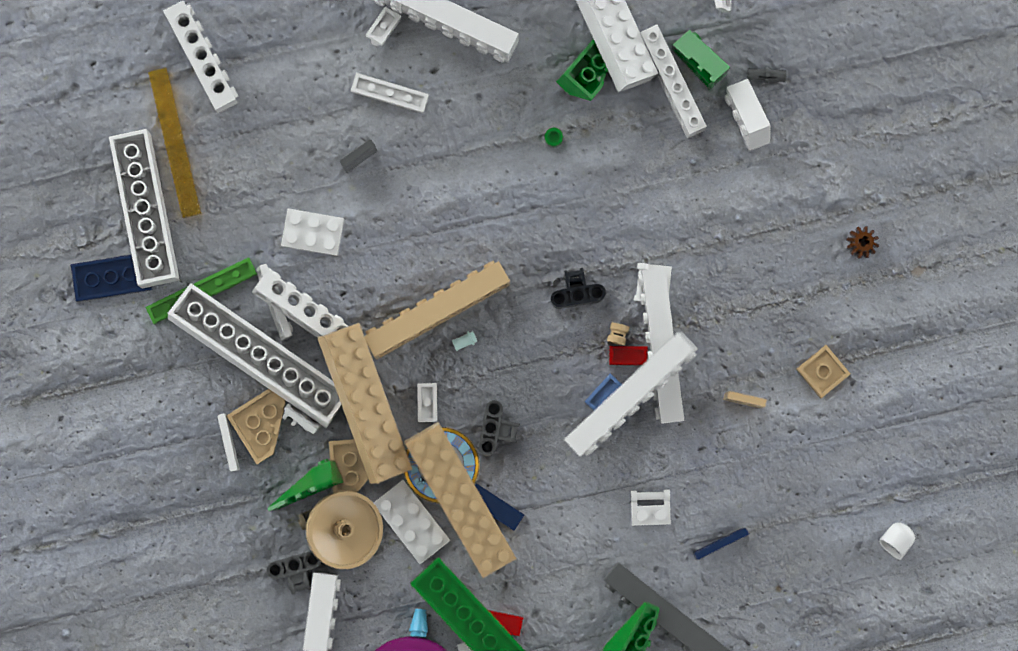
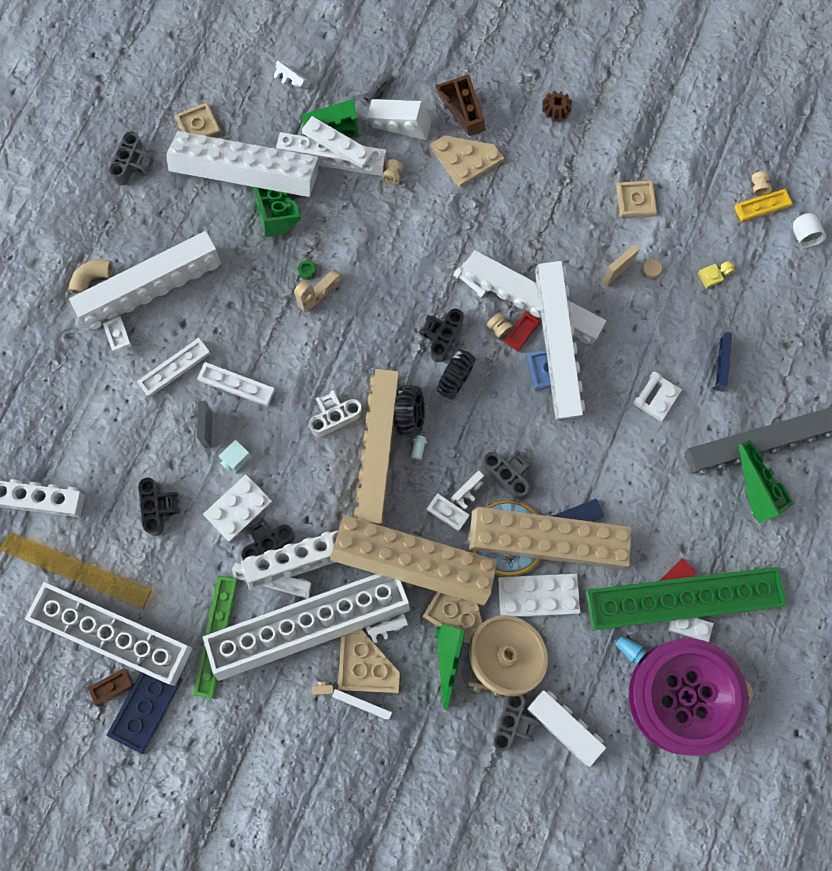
camera: 55 degrees left, 10 degrees down
none -> reddish brown plate [88,668,134,707]
none -> black piece [138,477,180,536]
none -> white plate [197,362,275,407]
none -> light aqua brick [219,440,251,473]
none -> black piece [241,517,295,560]
none -> tan beam [294,269,342,313]
none -> white plate [302,116,373,169]
none -> white piece [309,390,362,437]
none -> tan plate [312,682,334,695]
none -> tan wheel [382,159,403,185]
none -> black gear [394,385,426,437]
none -> tan plate [430,135,504,188]
none -> reddish brown wedge [435,74,486,136]
none -> black gear [437,349,476,399]
none -> white plate [451,470,484,510]
none -> tan tile [642,259,662,279]
none -> light yellow plate [698,261,735,289]
none -> yellow tile [734,188,793,222]
none -> tan wheel [751,171,772,196]

